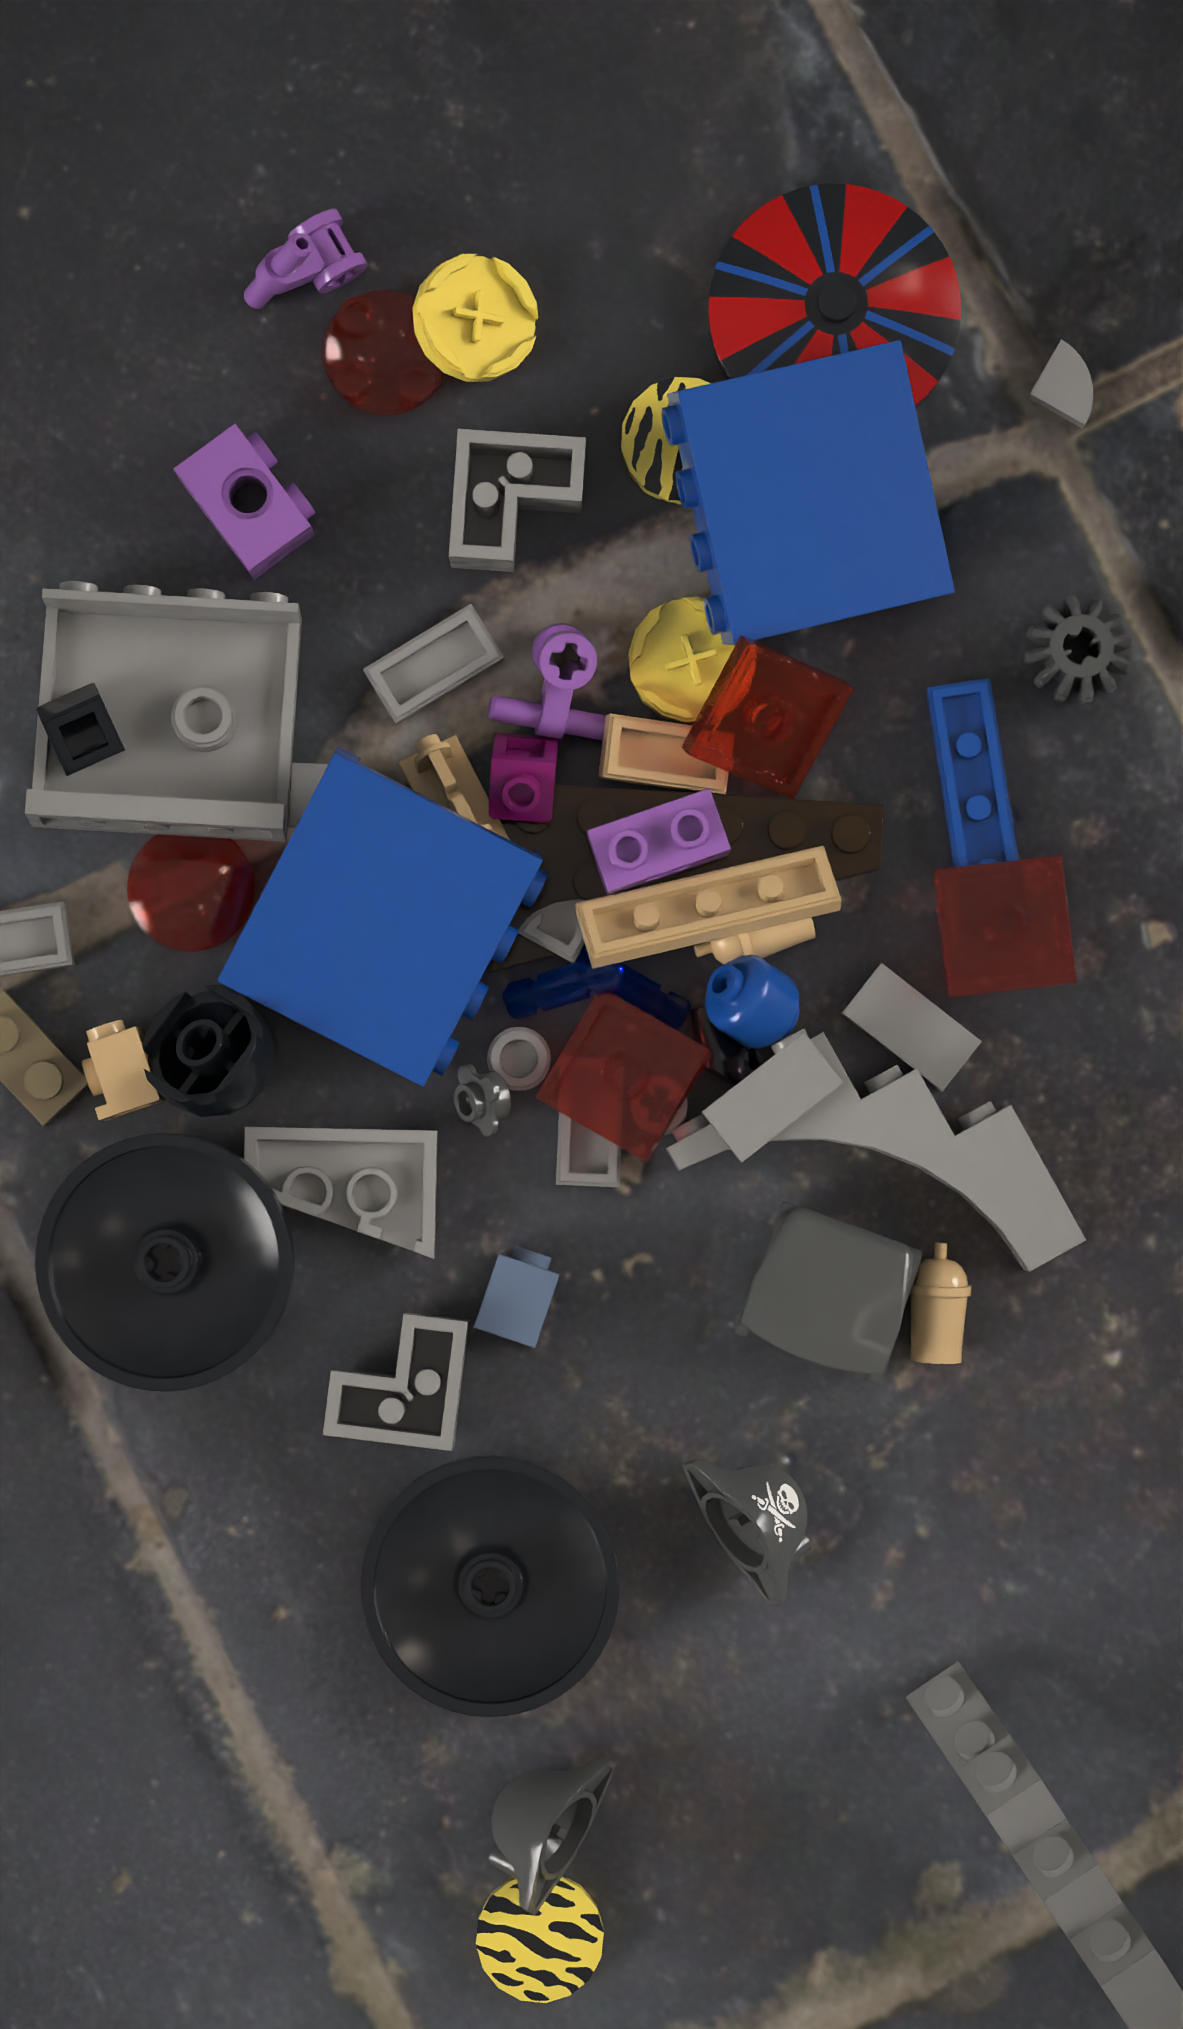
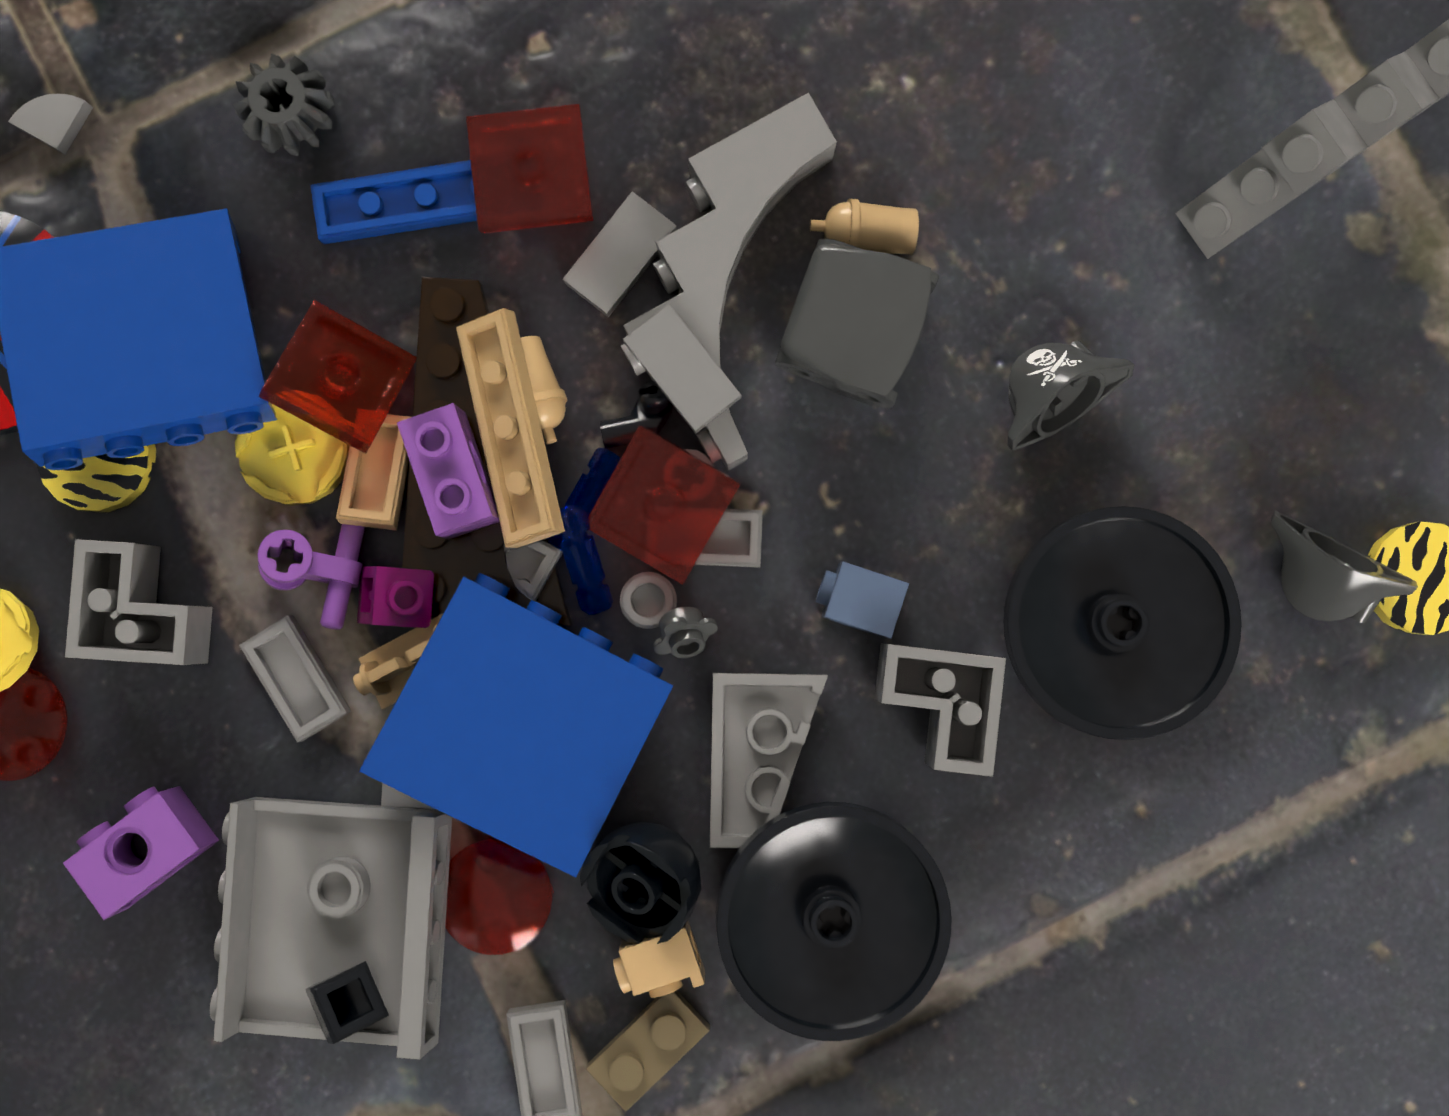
camera: 85 degrees left, 0 degrees up
blue head [705,955,800,1049] -> none

